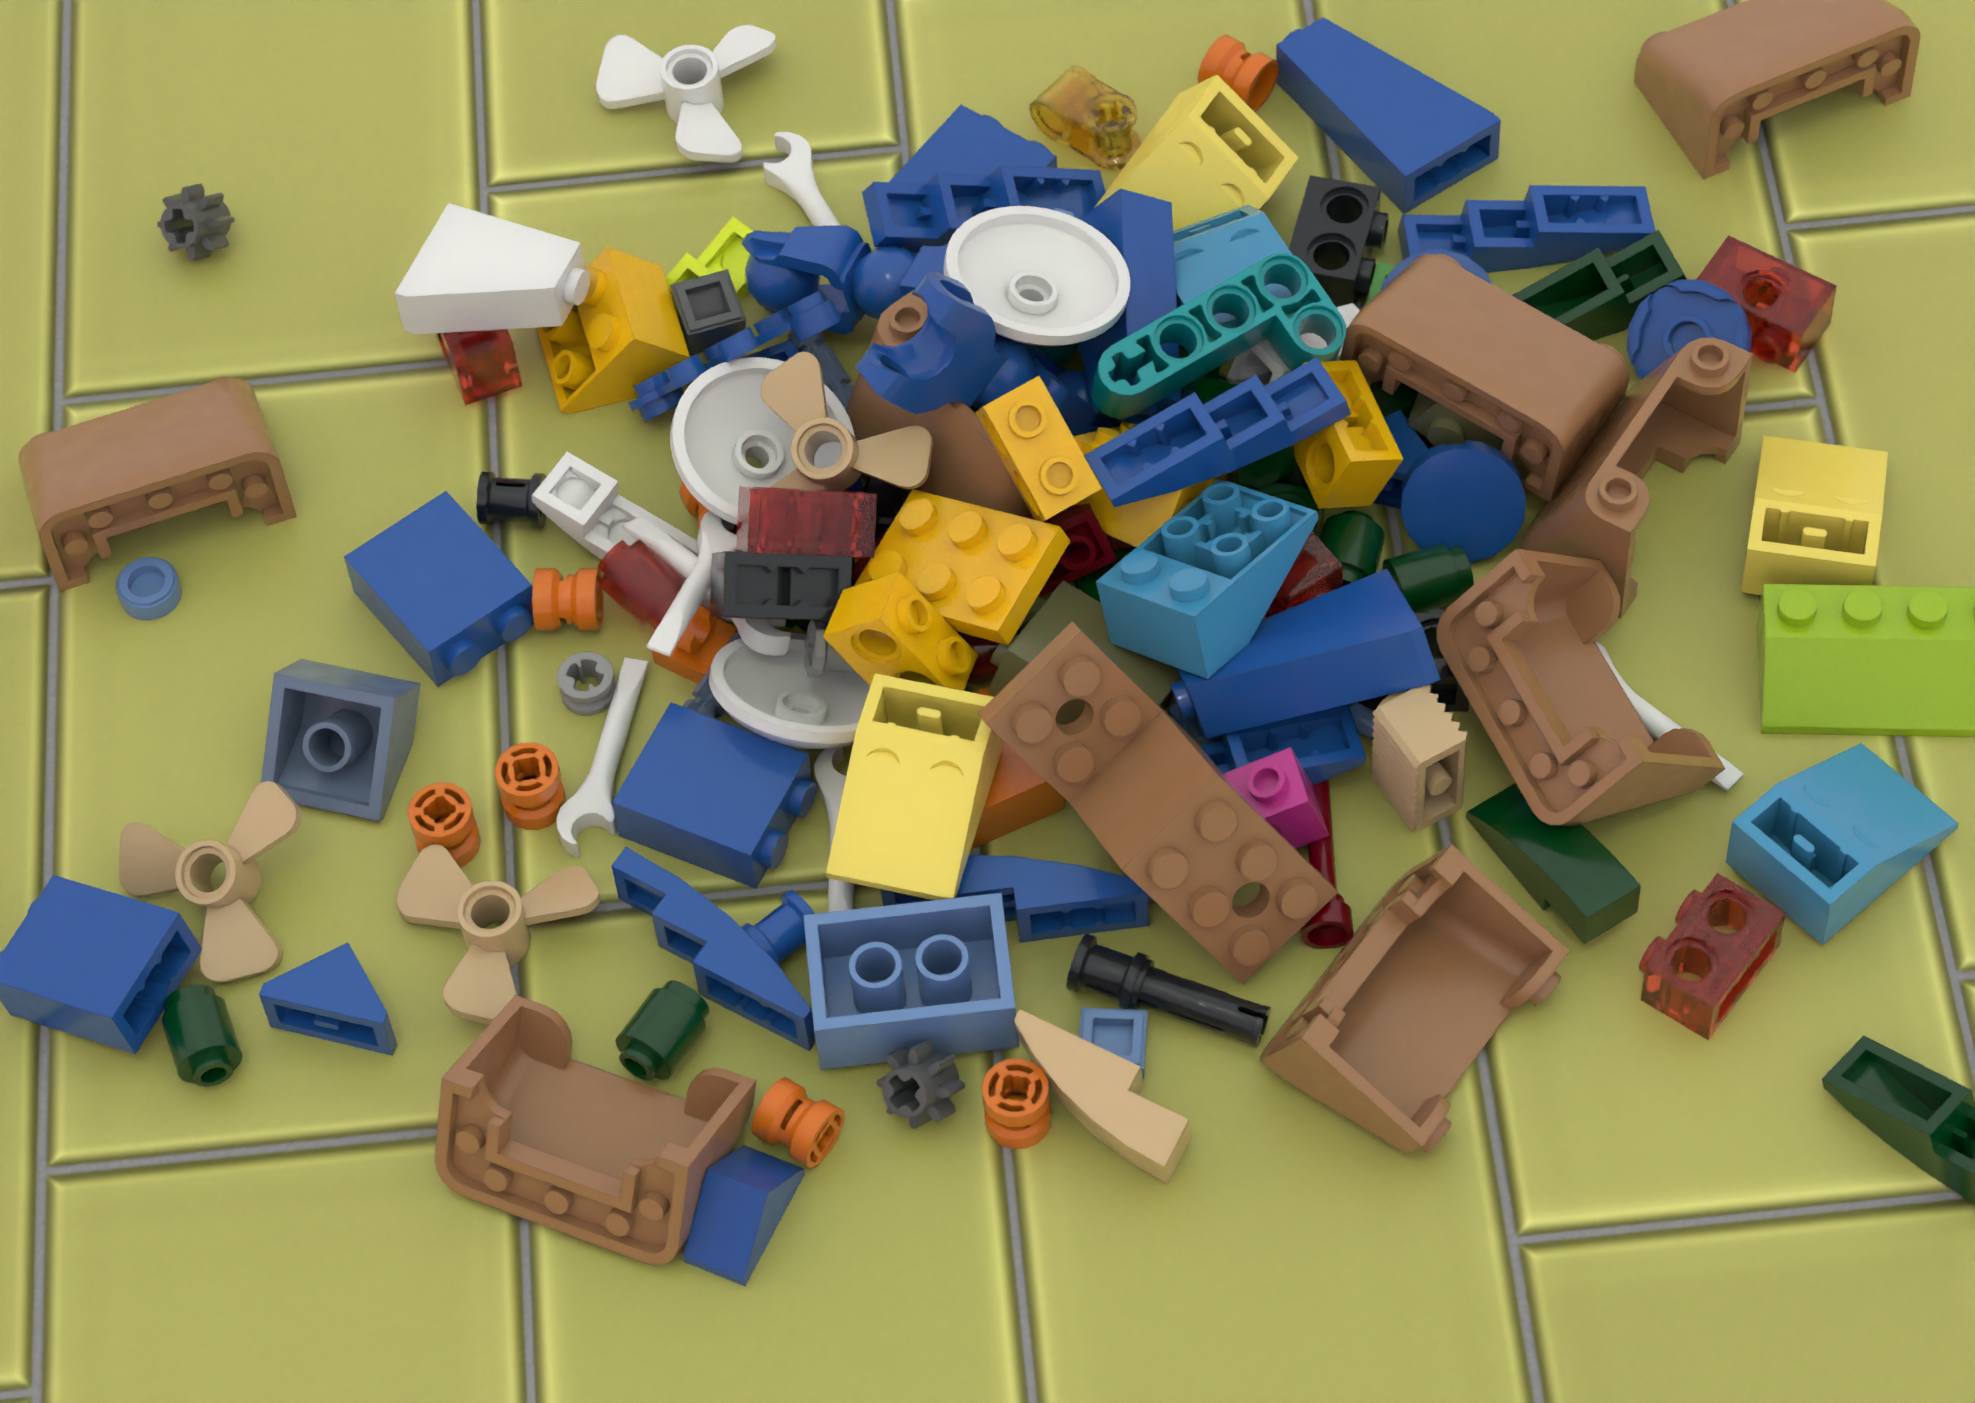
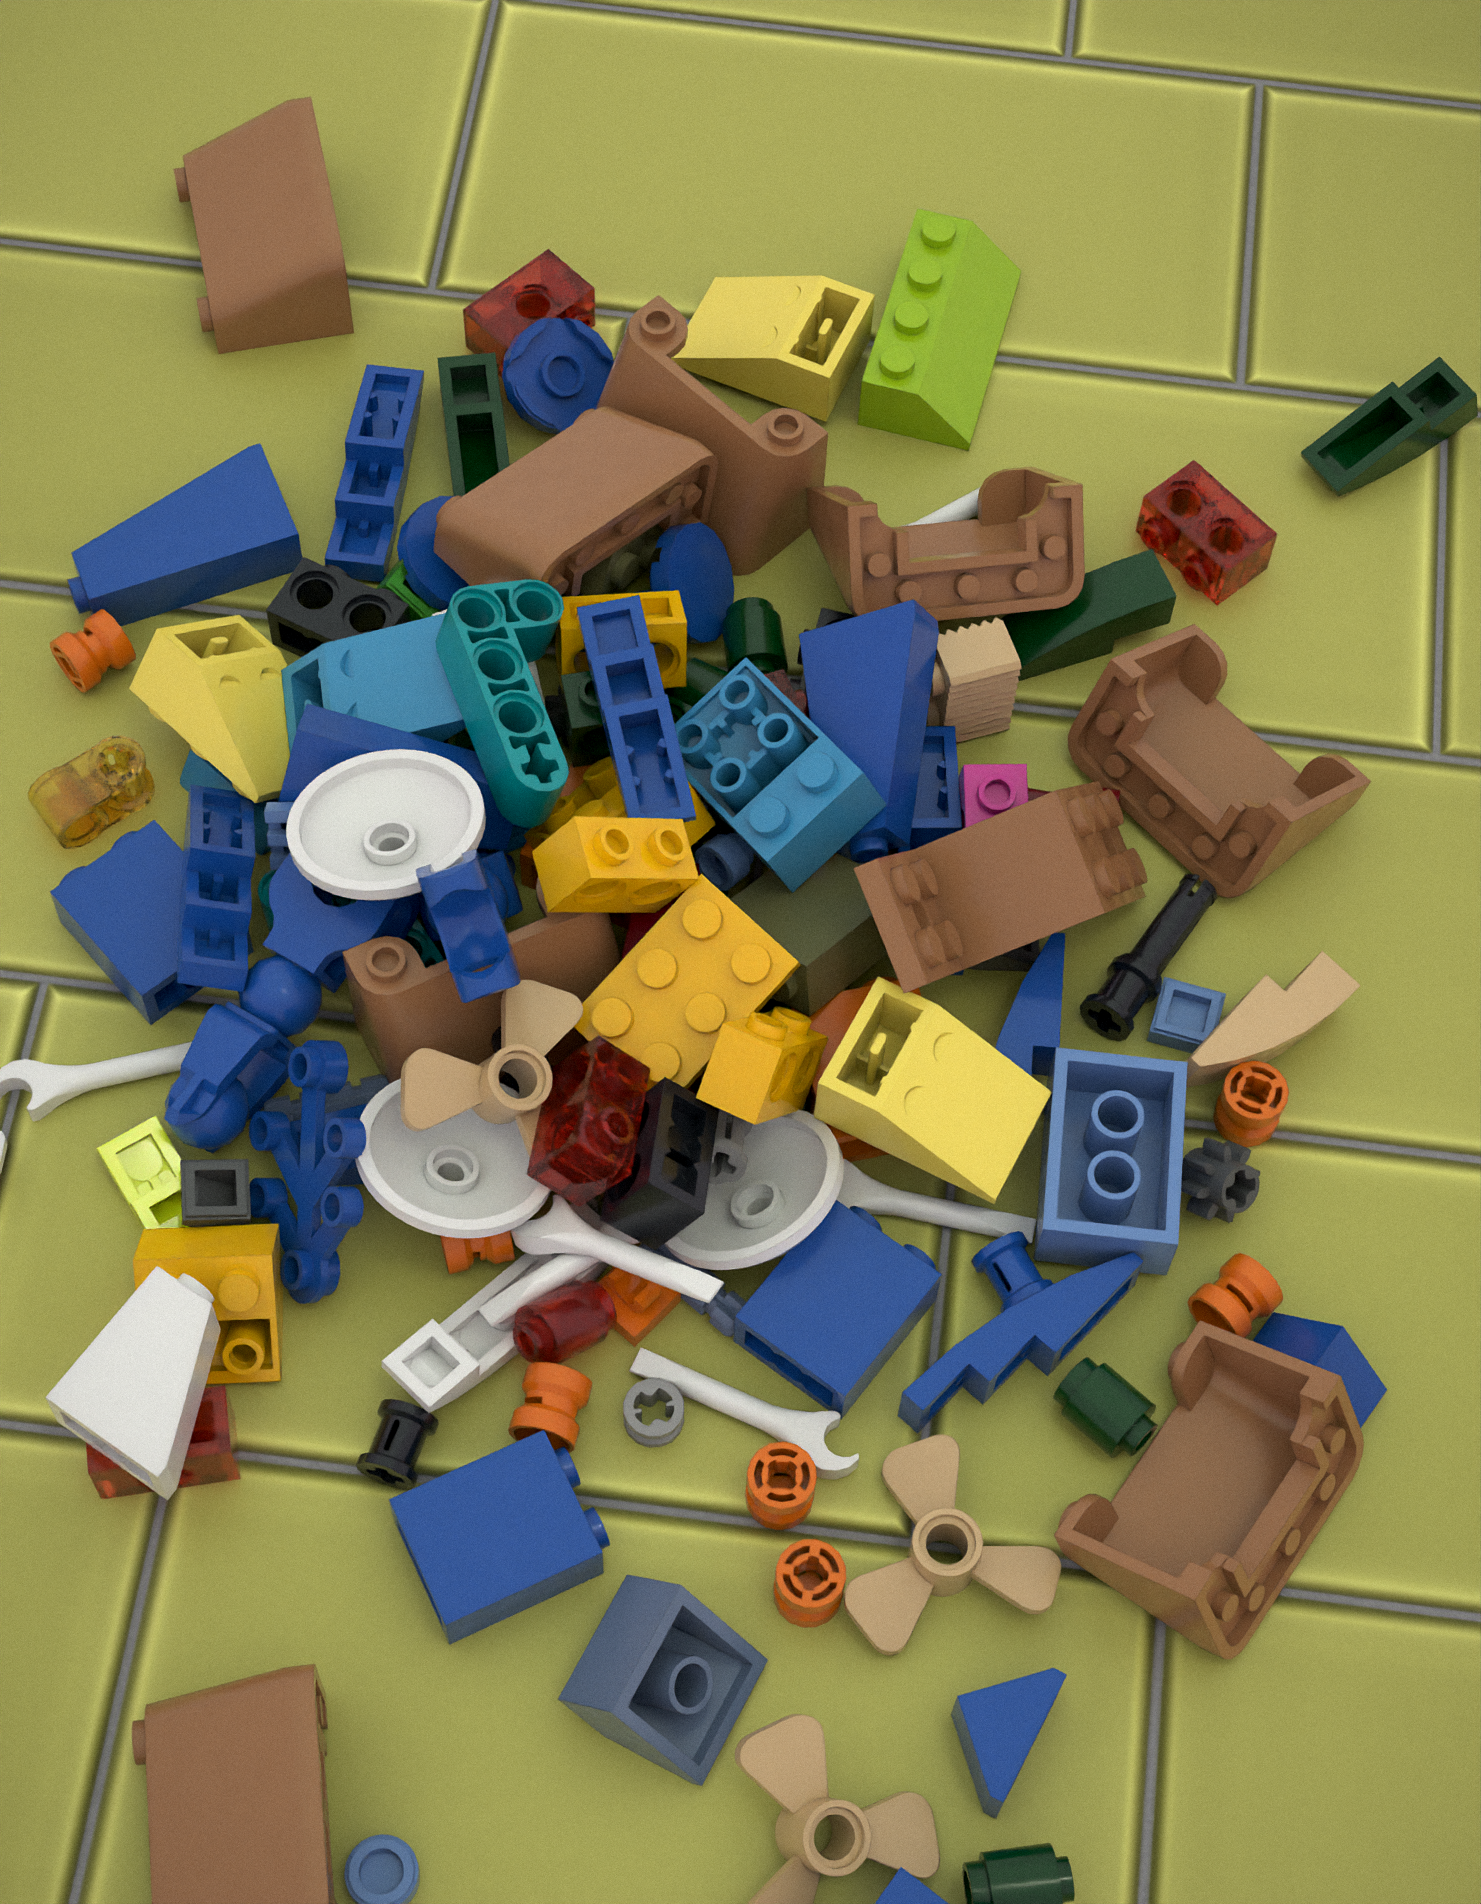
camera: 85 degrees left, 5 degrees up
dark azure slope [1726,743,1959,945] -> none

